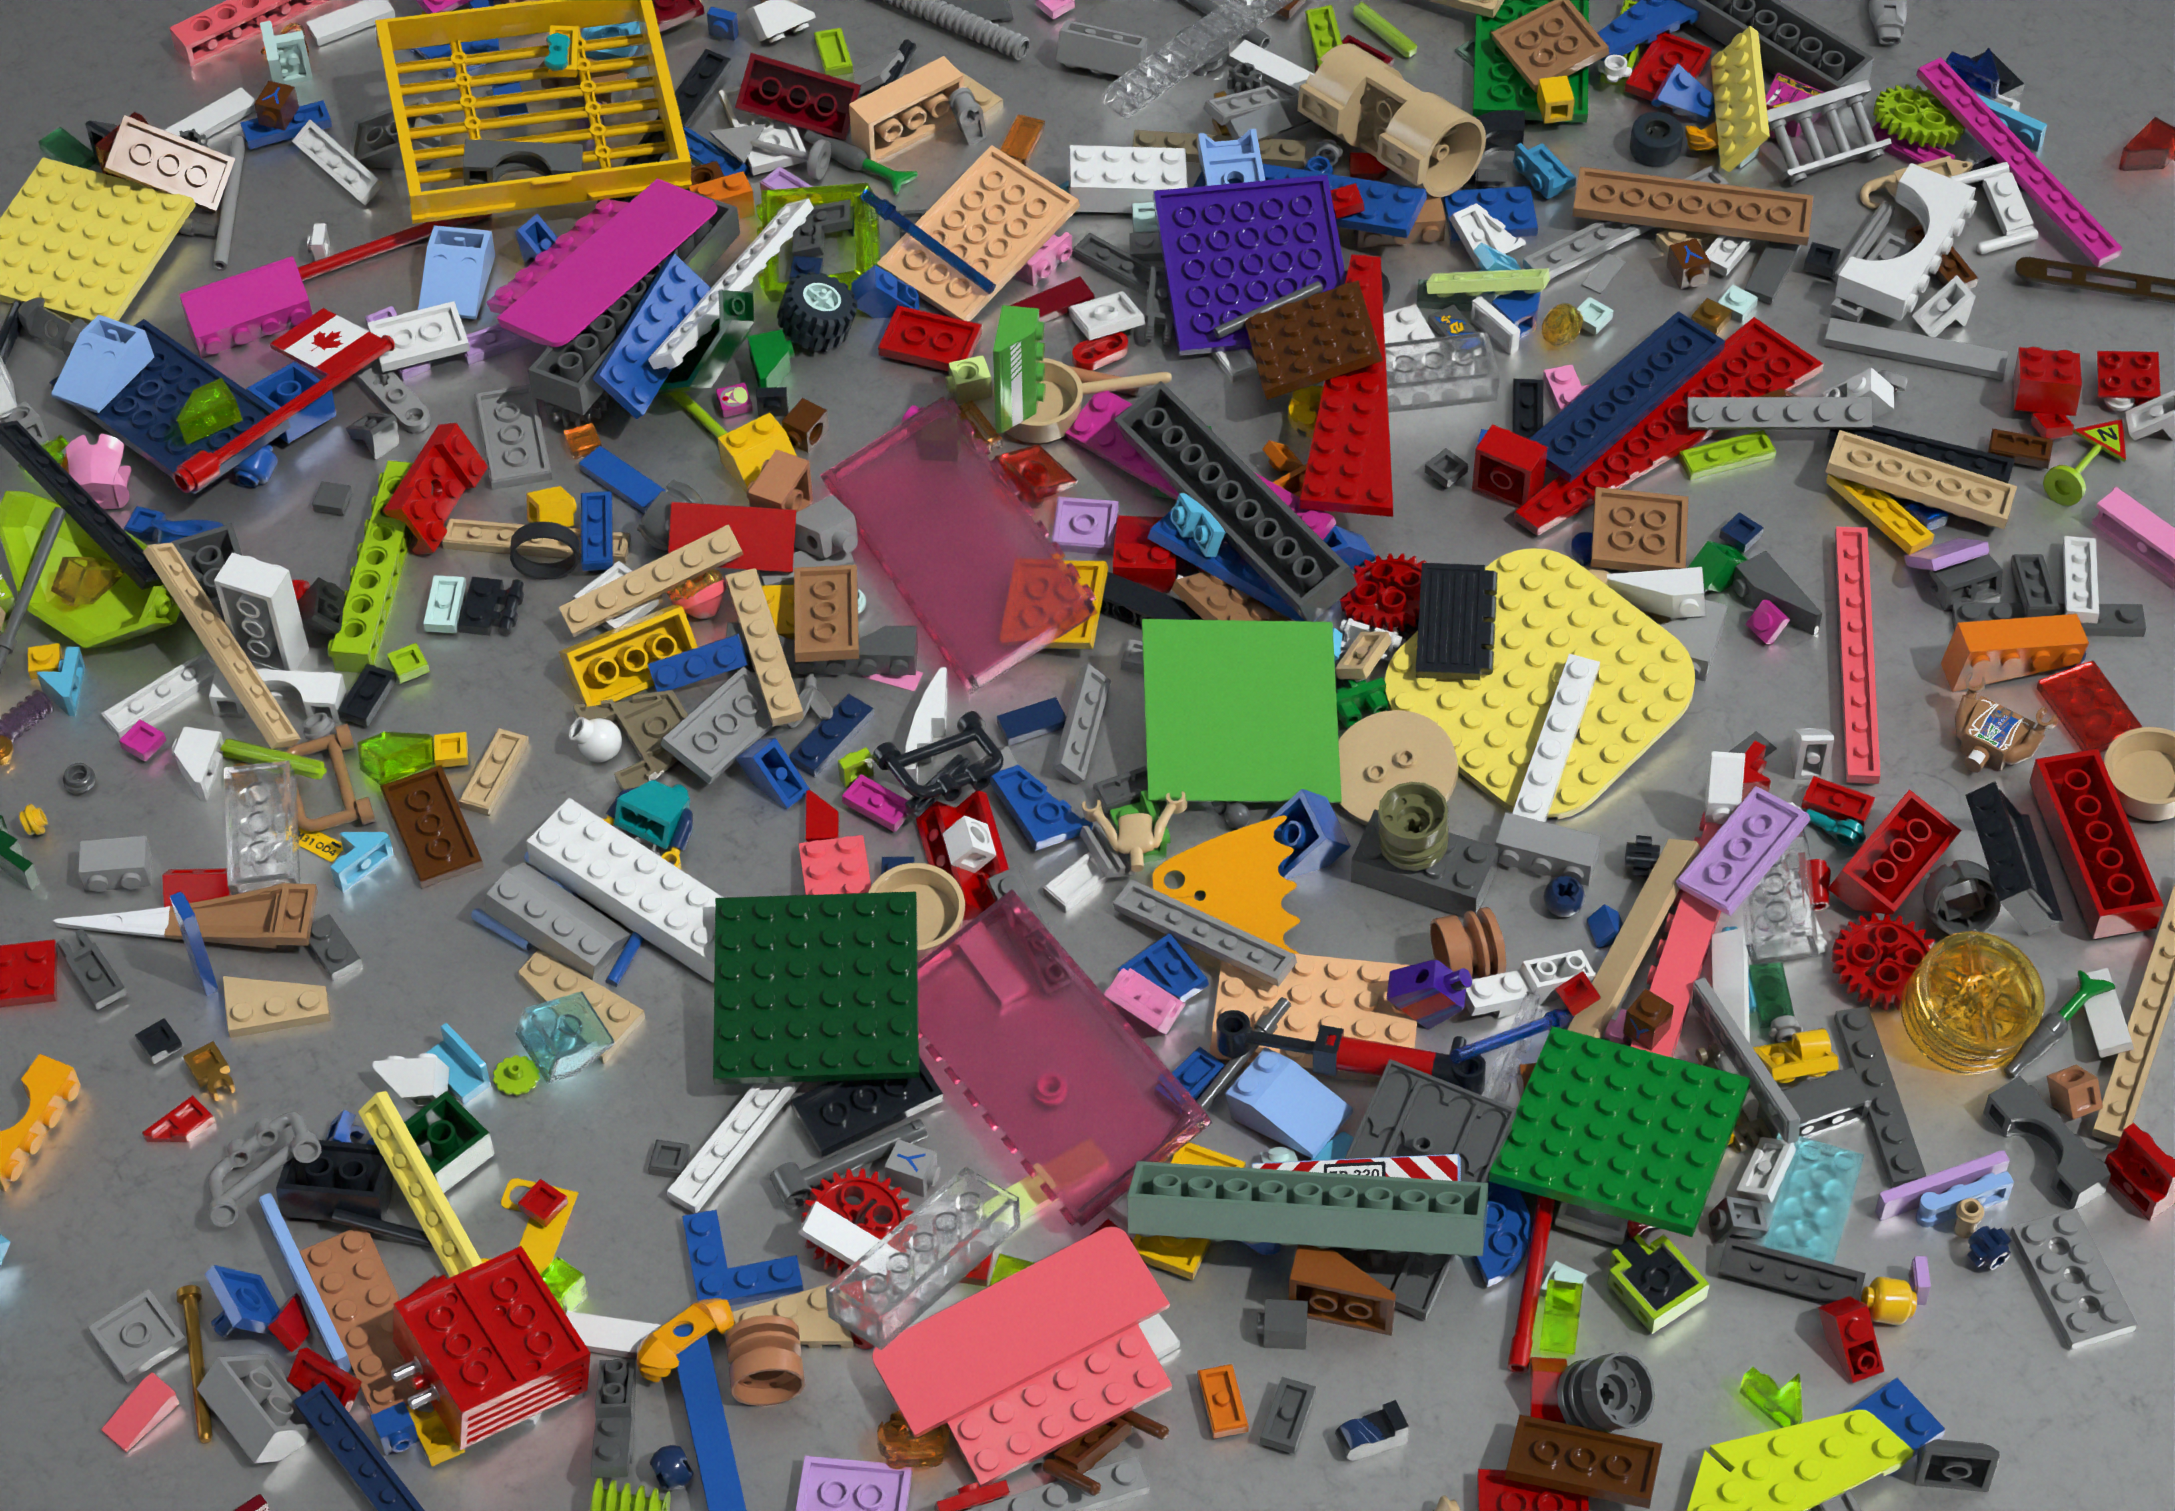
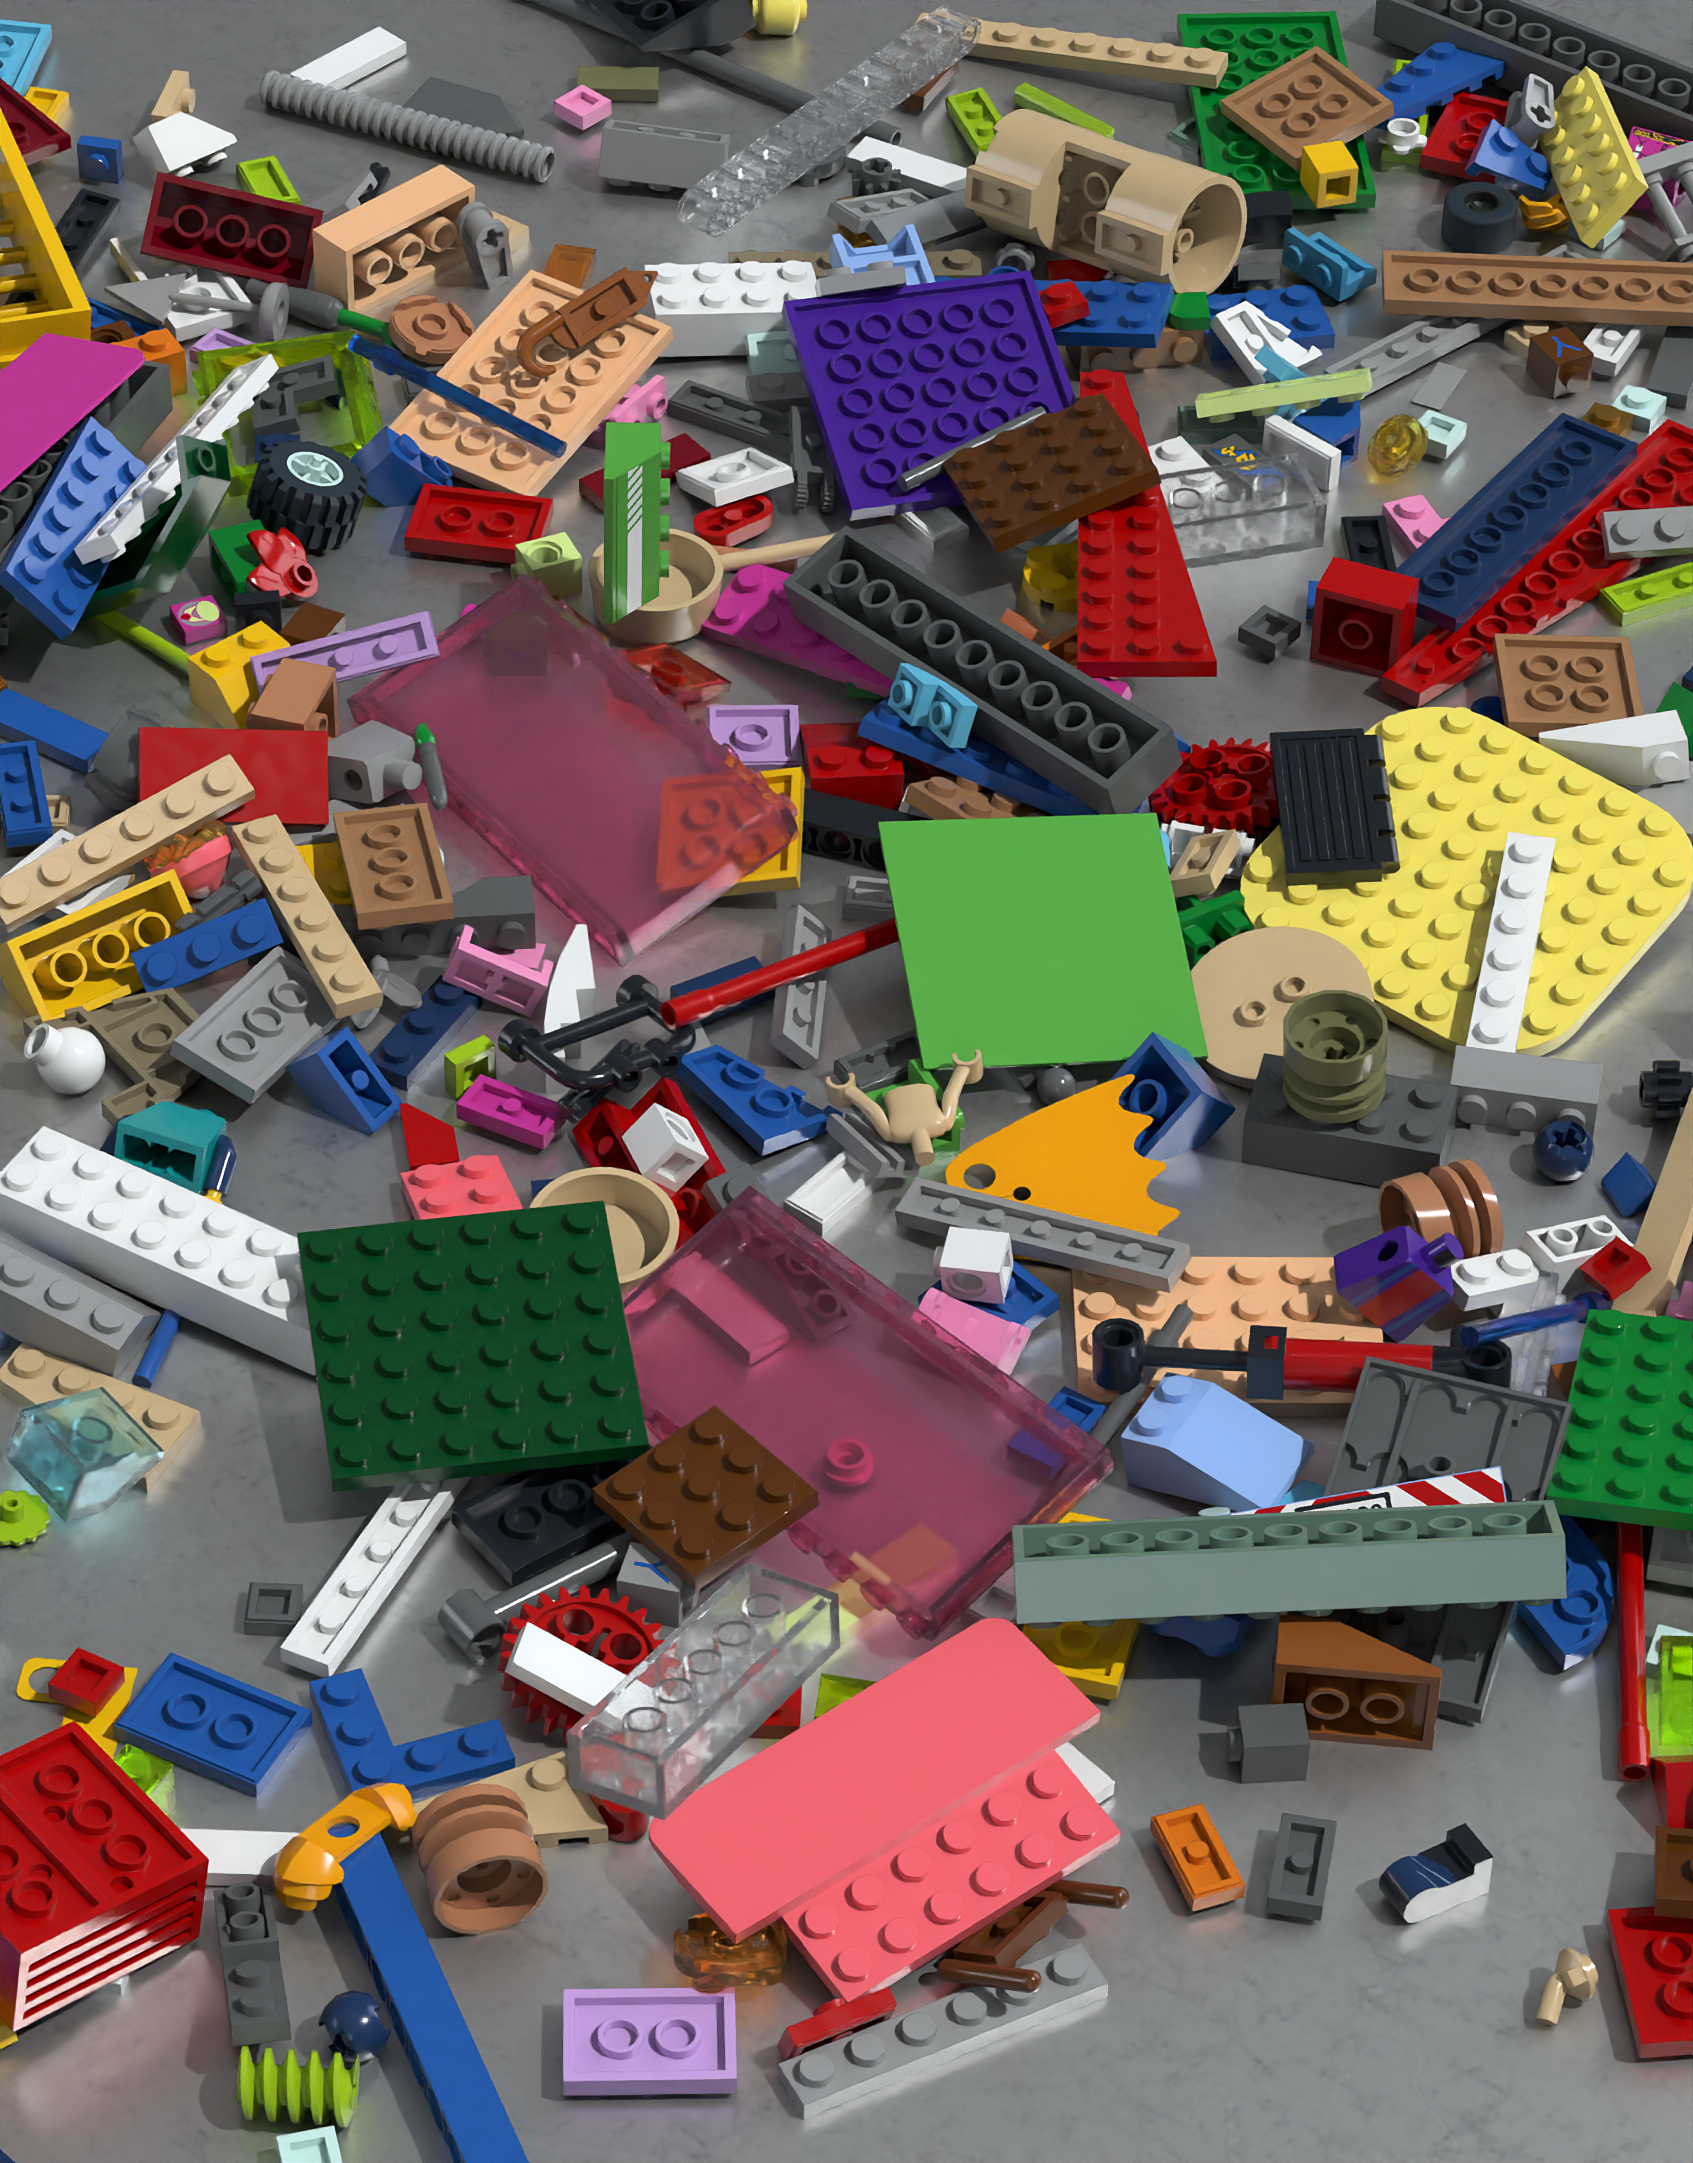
camera: 10 degrees left, 10 degrees down
none -> blue tile [114,1652,312,1798]
none -> dark grey axle [175,869,263,933]
none -> plate [246,527,318,602]
none -> lavender tile [250,611,441,697]
none -> nougat tile [388,295,474,364]
none -> dark grey piece [414,723,448,811]
none -> bright pink hinge [442,924,554,1018]
none -> dark orange plate [516,267,658,377]
none -> reddish brown plate [592,1405,819,1591]
none -> red piece [660,917,899,1030]
none -> light grey plate [815,260,907,297]
none -> white brick [933,1227,1014,1304]
none -> green tile [1166,292,1210,331]
none -> light grey piece [1504,73,1556,150]

